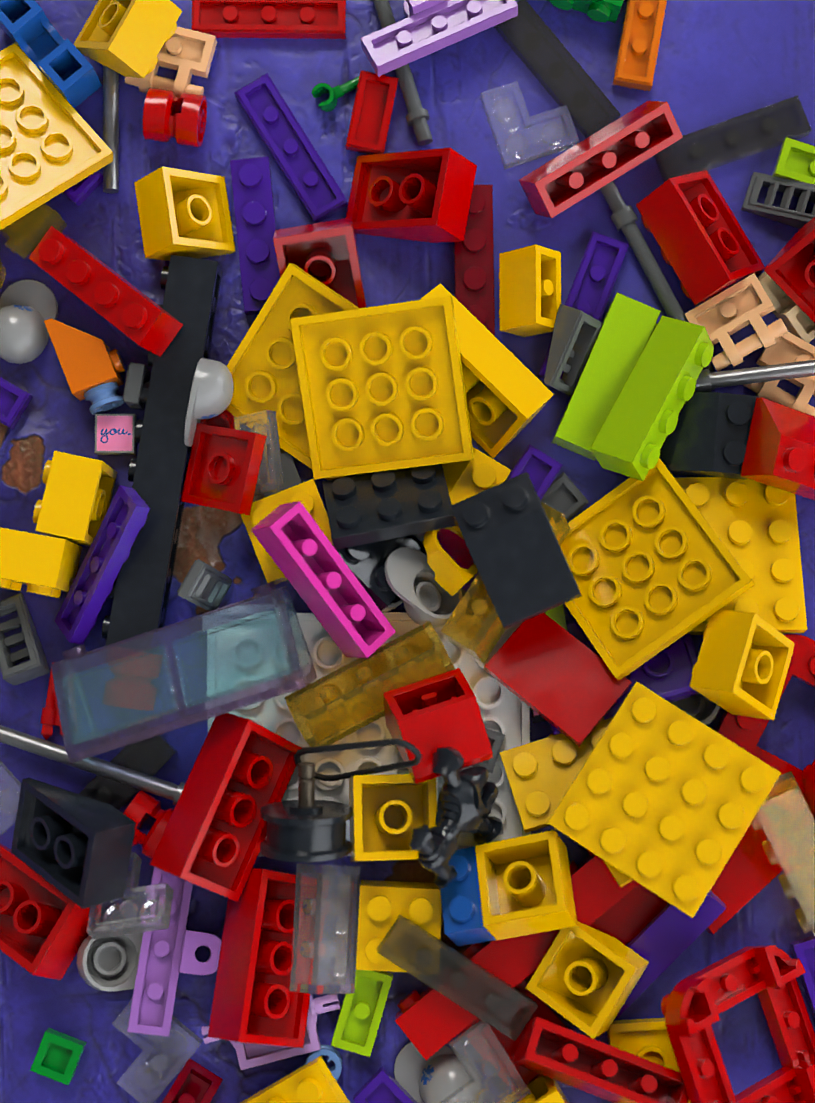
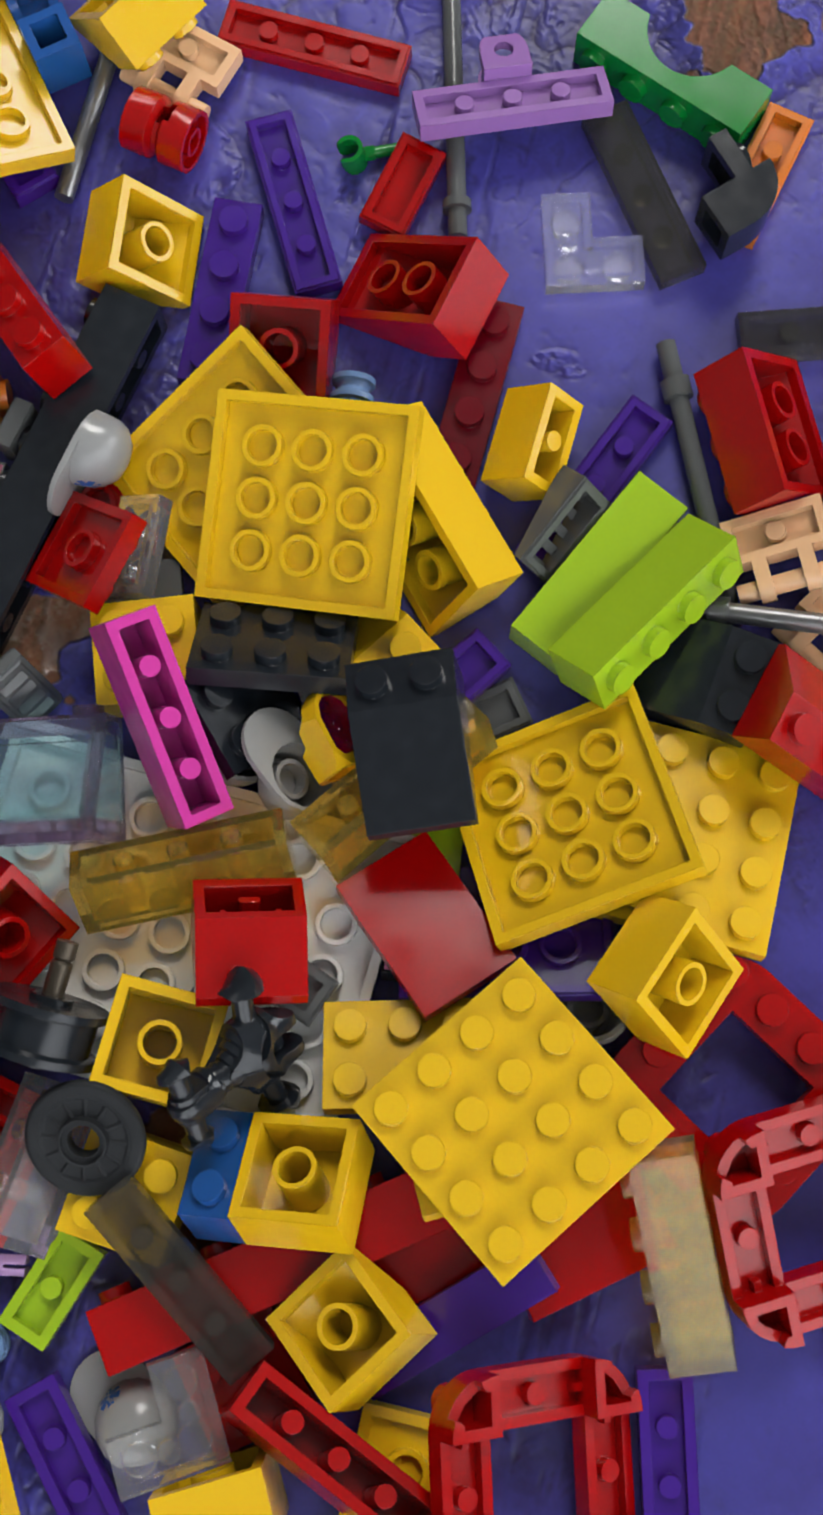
camera: 25 degrees right, 5 degrees down
black piece [294,739,422,781] -> none
red brick [519,101,683,218] -> none
none -> black wheel [24,1079,147,1196]
none -> medium blue bush [330,370,376,402]
none -> black brick [694,128,778,260]

